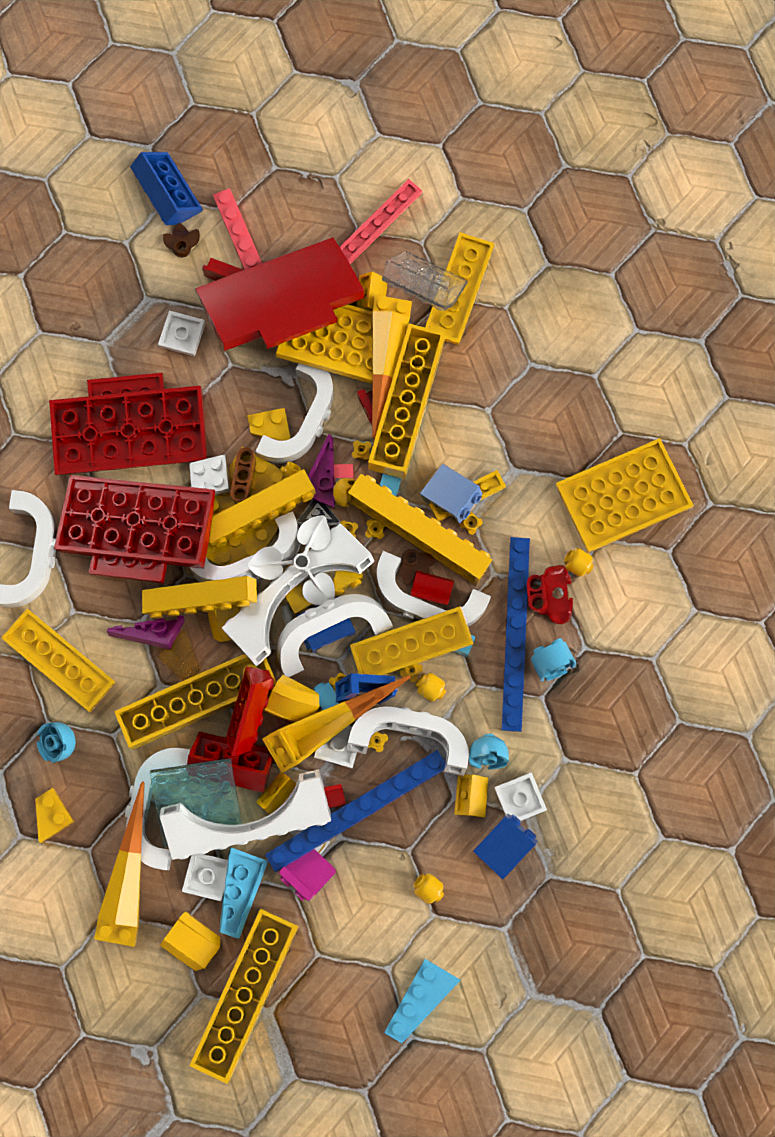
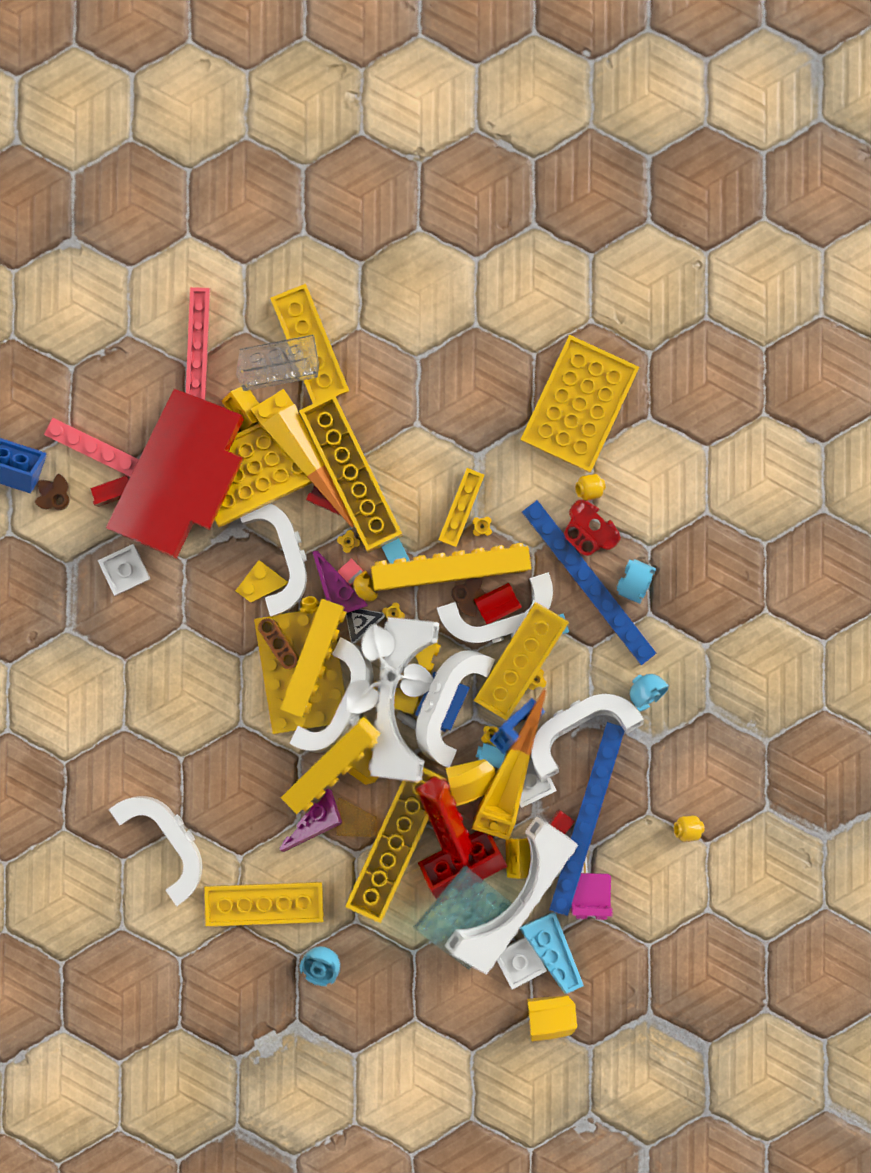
camera: 45 degrees left, 10 degrees up
yellow wing [35,788,75,843] -> none
red slope [49,373,207,476] -> none
red slope [54,475,215,583] -> none
yellow plate [94,781,145,947] -> none
white arch [125,748,190,871] -> none
white plate [189,454,231,495] -> none
yellow brick [189,909,299,1084] -> none
yellow plate [365,519,385,539] -> none
yellow plate [368,731,388,752] -> none
medium azure wing [384,959,460,1043] -> none
yellow head [416,672,446,702] -> none
medium blue panel [420,464,482,523] -> none
yellow panel [454,774,488,818] -> none
blue panel [473,814,538,879] -> none
white plate [494,772,547,821] -> none

